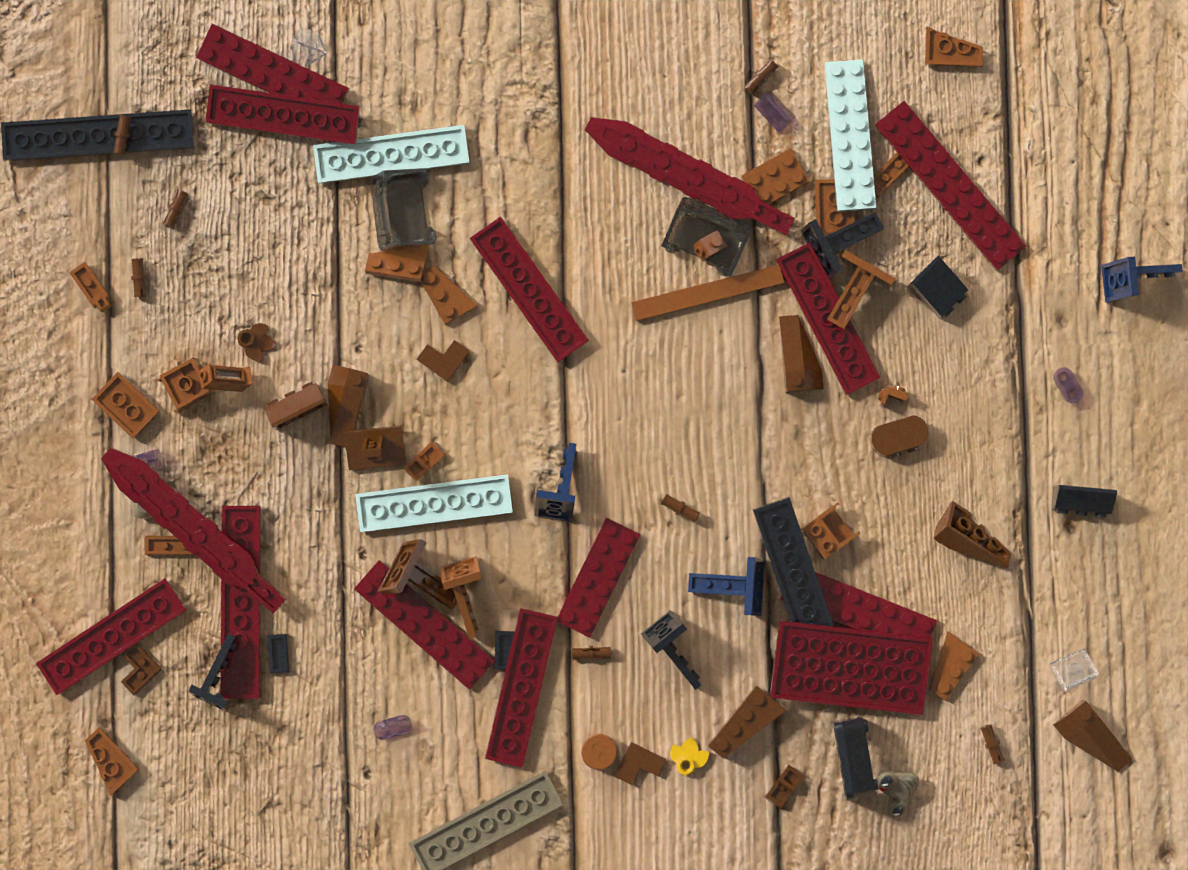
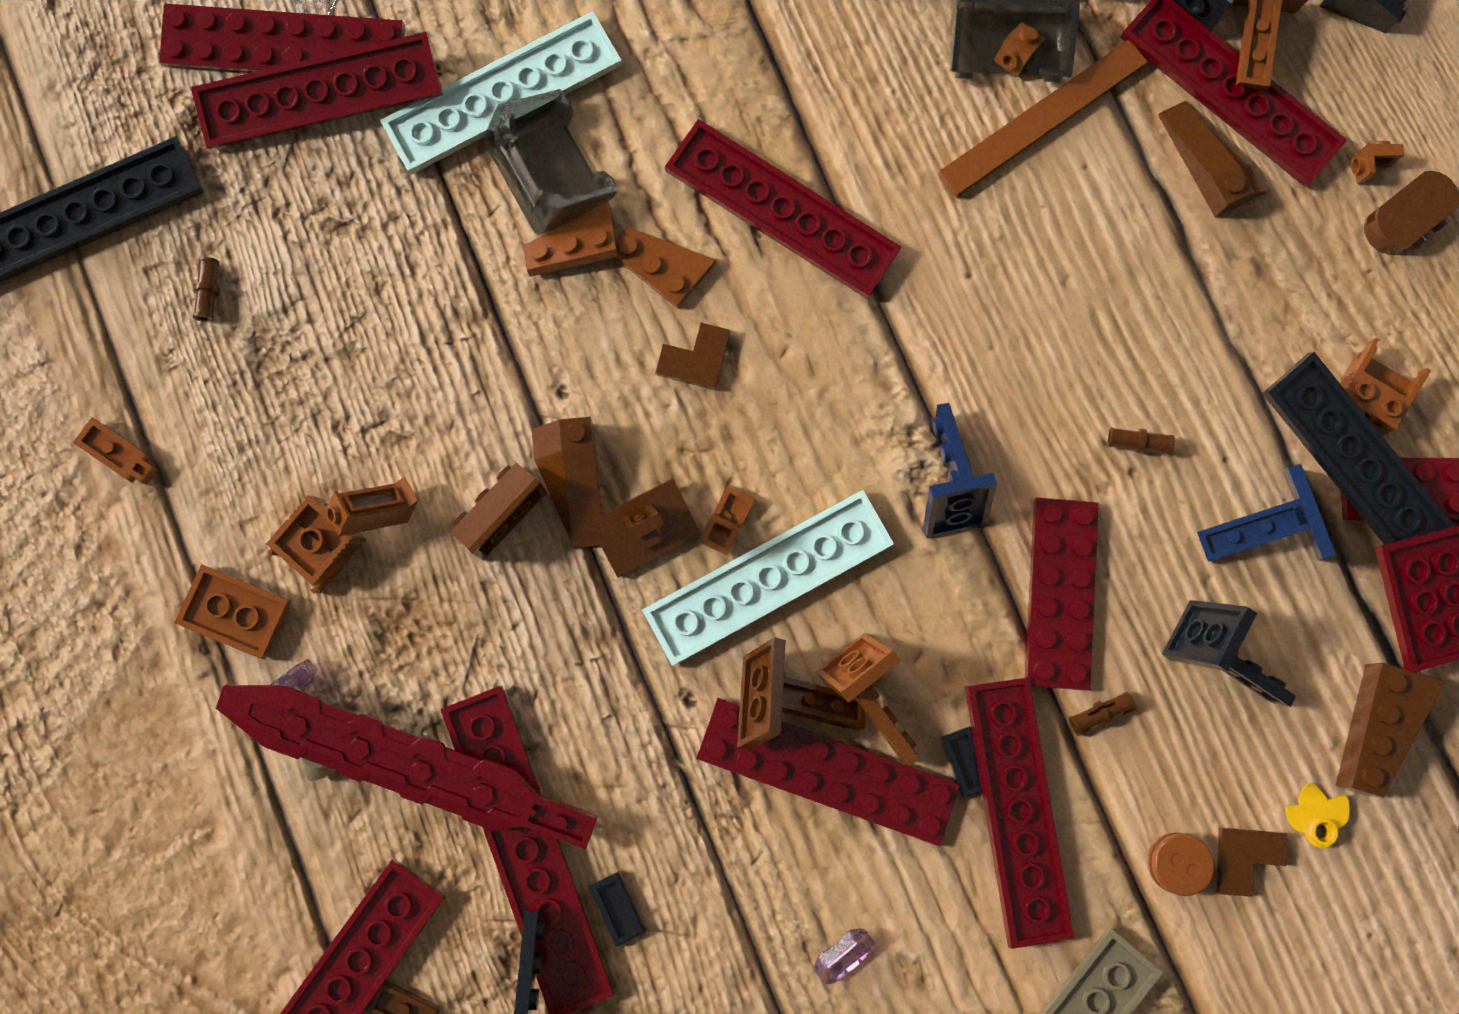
camera: 25 degrees left, 5 degrees down
reddish brown pin [113,115,131,155] -> none
reddish brown pin [131,258,146,297] -> none
dark orange tile [145,536,195,555] -> none
reddish brown plate [237,323,275,362] -> none

